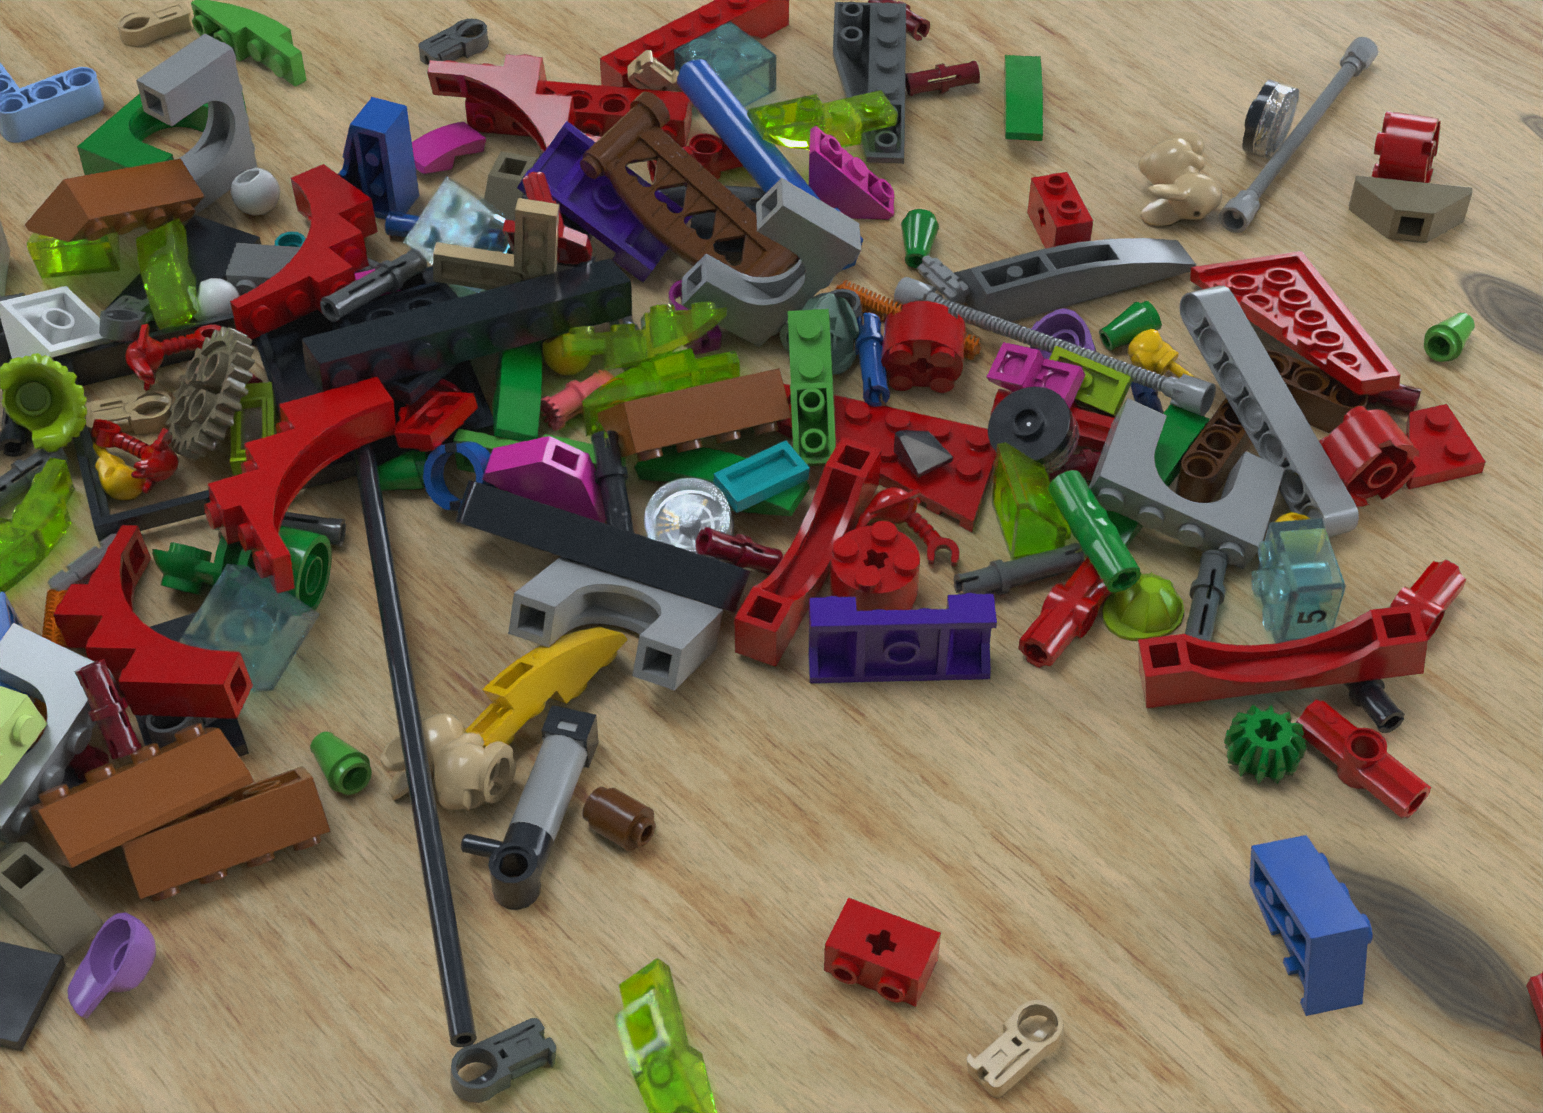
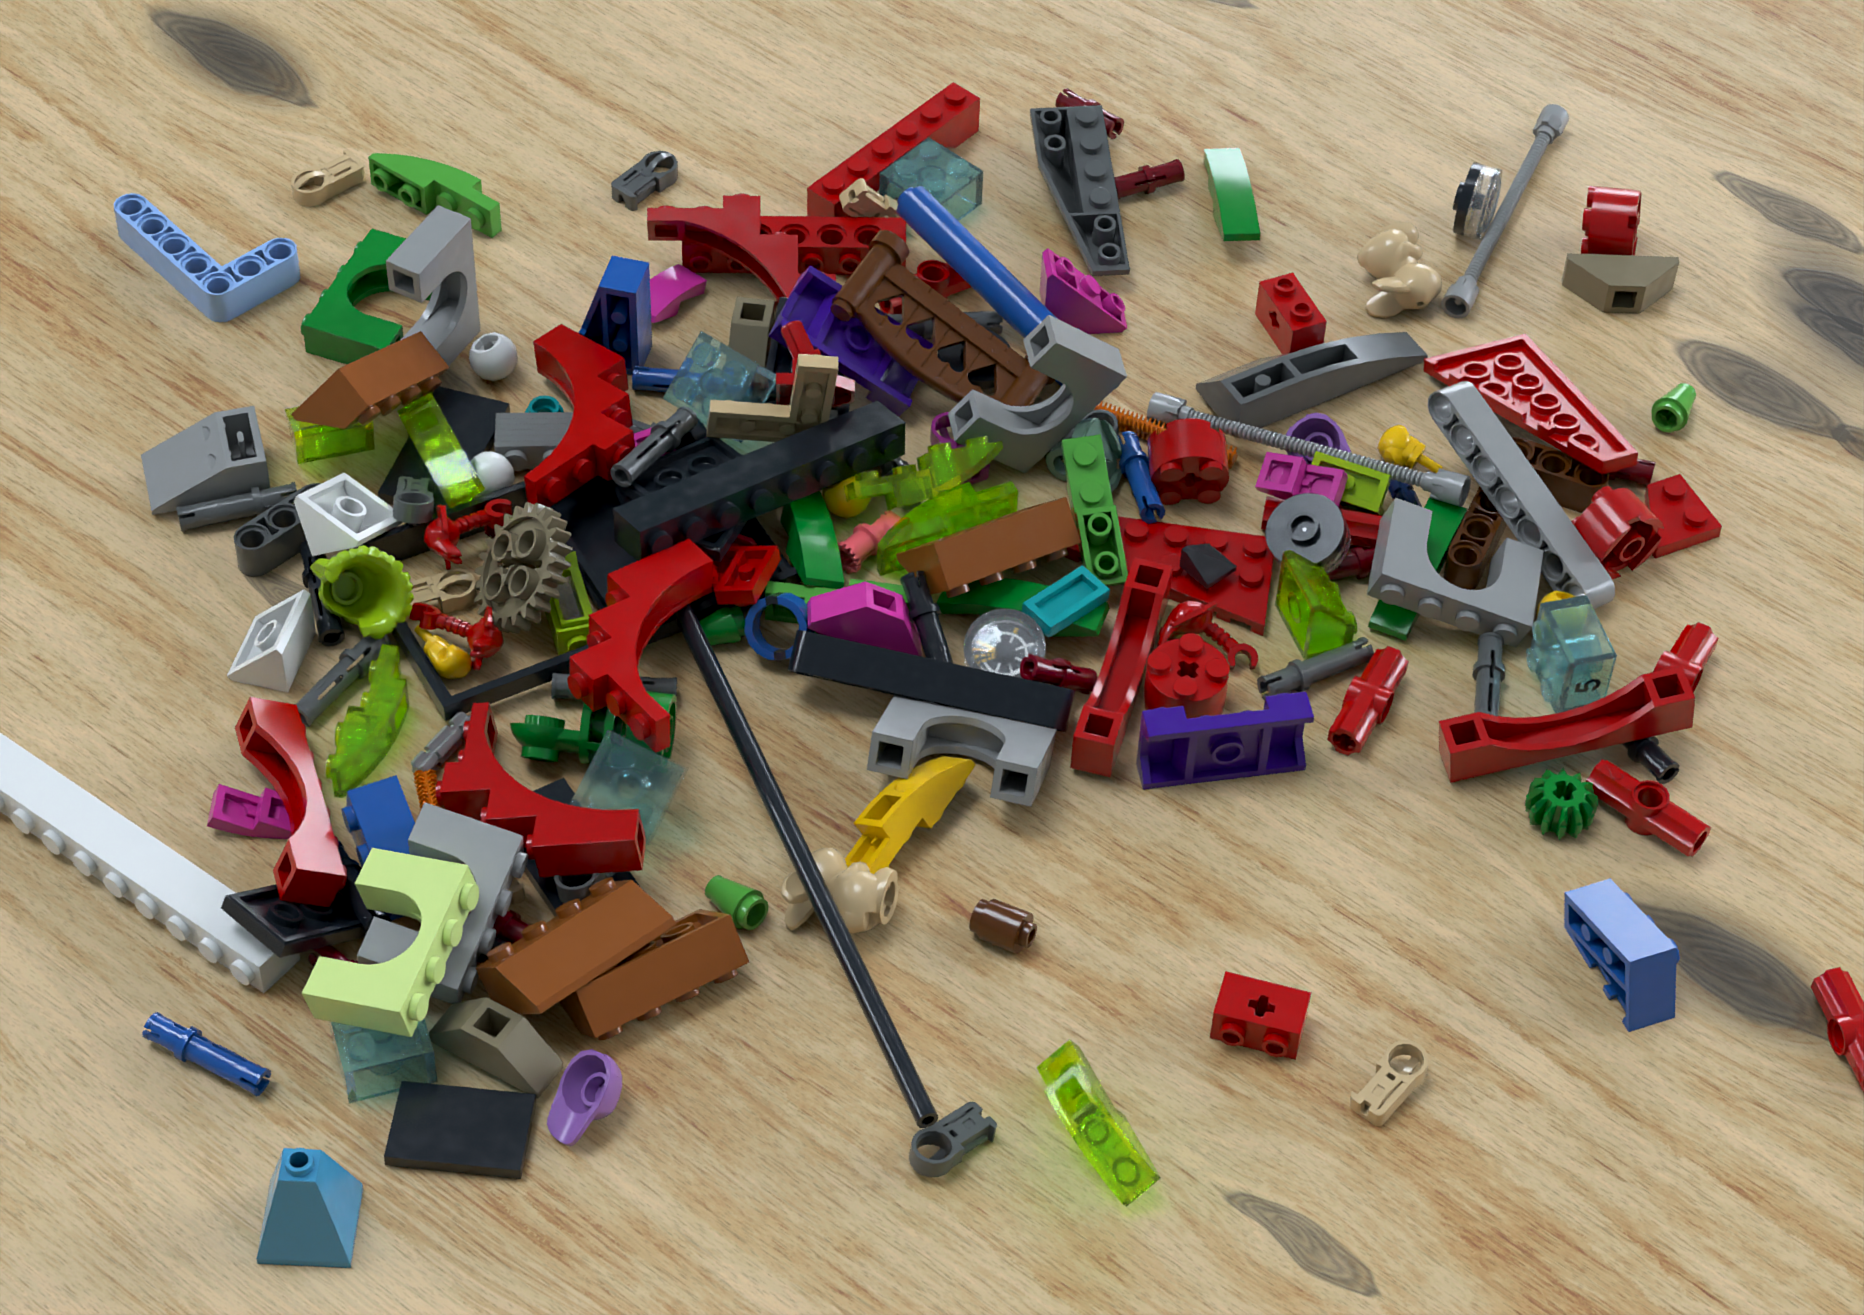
camera: 10 degrees left, 0 degrees up
dark red pin [74,659,142,760] -> none
piece [461,705,599,910] -> none
clear neon green slope [747,90,898,150] -> none
green cone [901,209,939,268] -> none
light grey axle [918,255,970,304] -> none
green axle [1048,470,1141,593] -> none
green cone [1099,301,1162,351] -> none
lime piece [1102,572,1185,641] -> none

